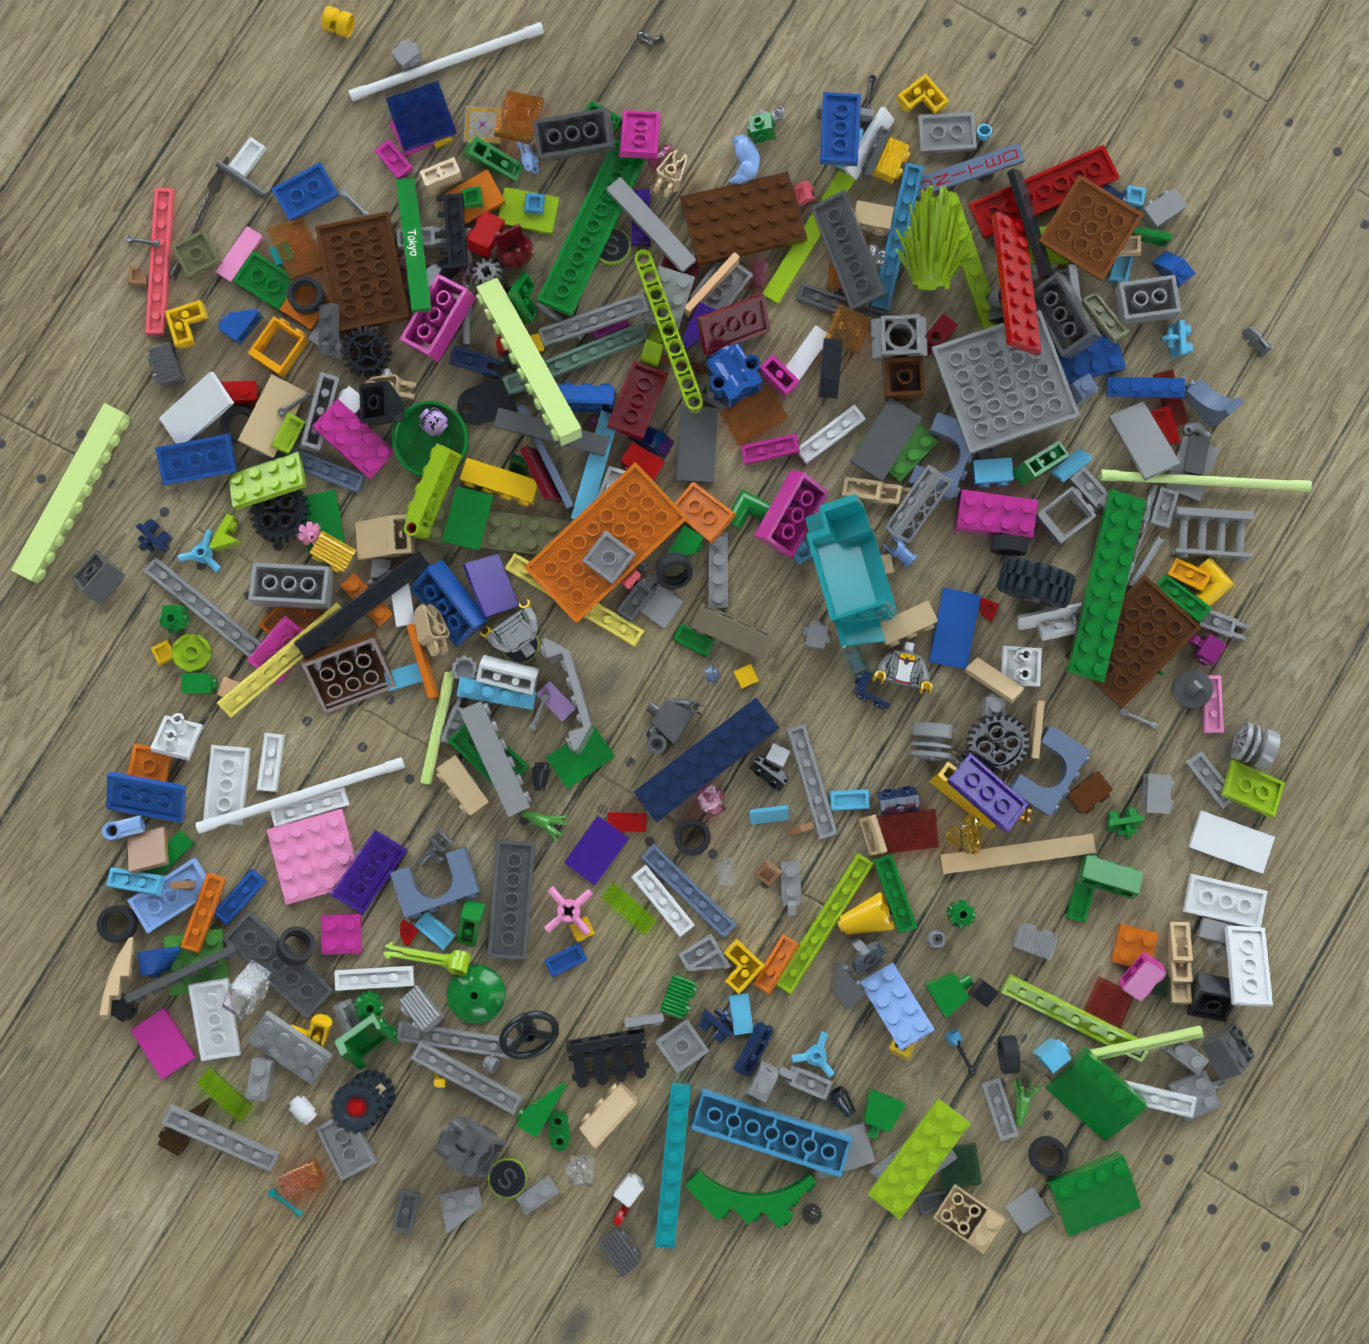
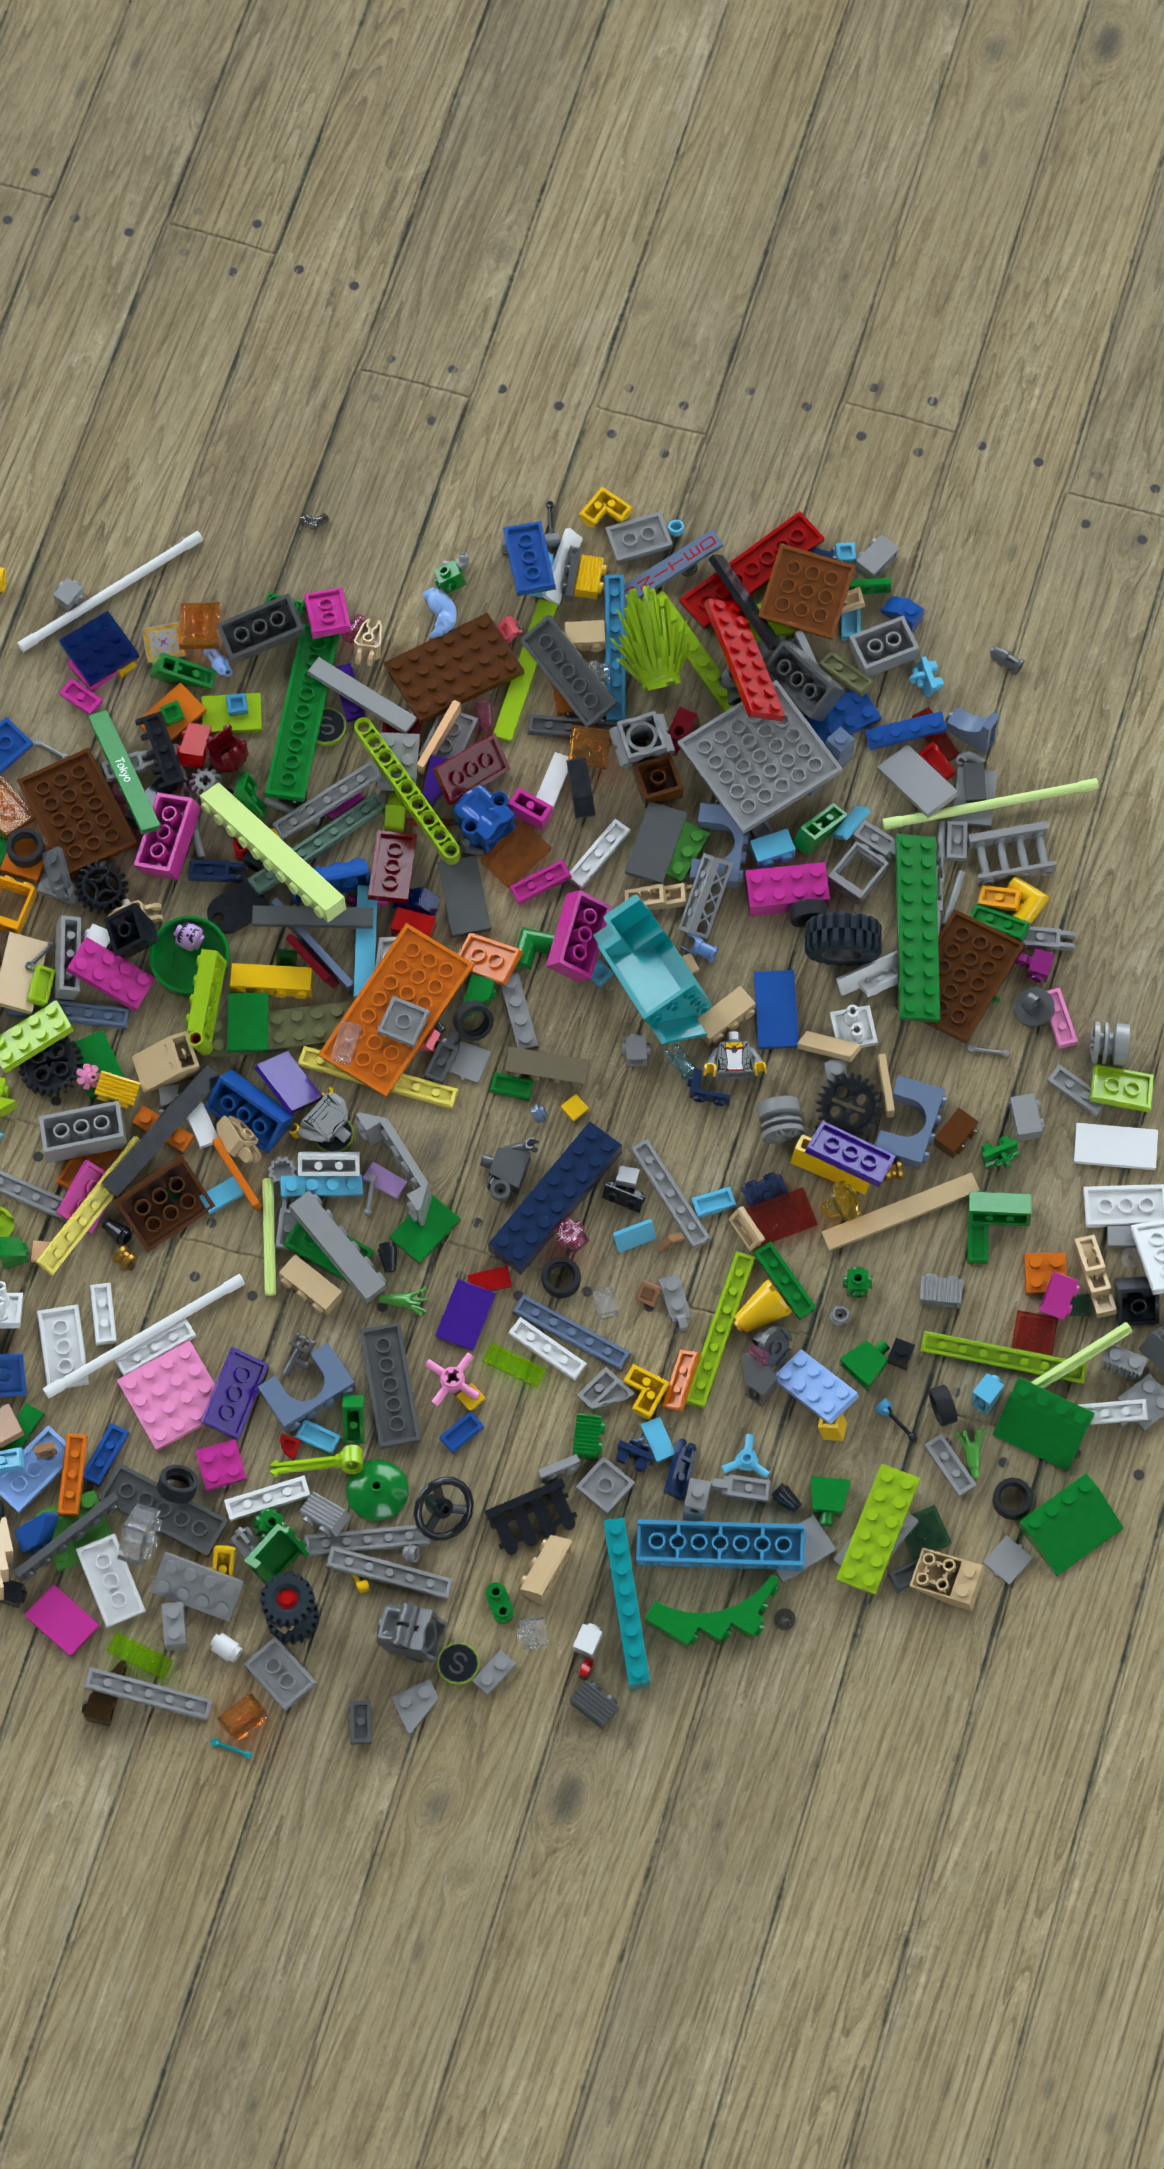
camera: 10 degrees left, 15 degrees down
tan hinge [419,157,464,198] -> none
green slope [516,1081,567,1138] -> none
red tile [979,597,999,623] -> none
none -> black cone [102,1218,133,1245]
none -> pearl gold wheel [112,1245,138,1272]
none -> clear plate [330,1020,362,1065]
none -> clear pink tile [748,1344,770,1366]

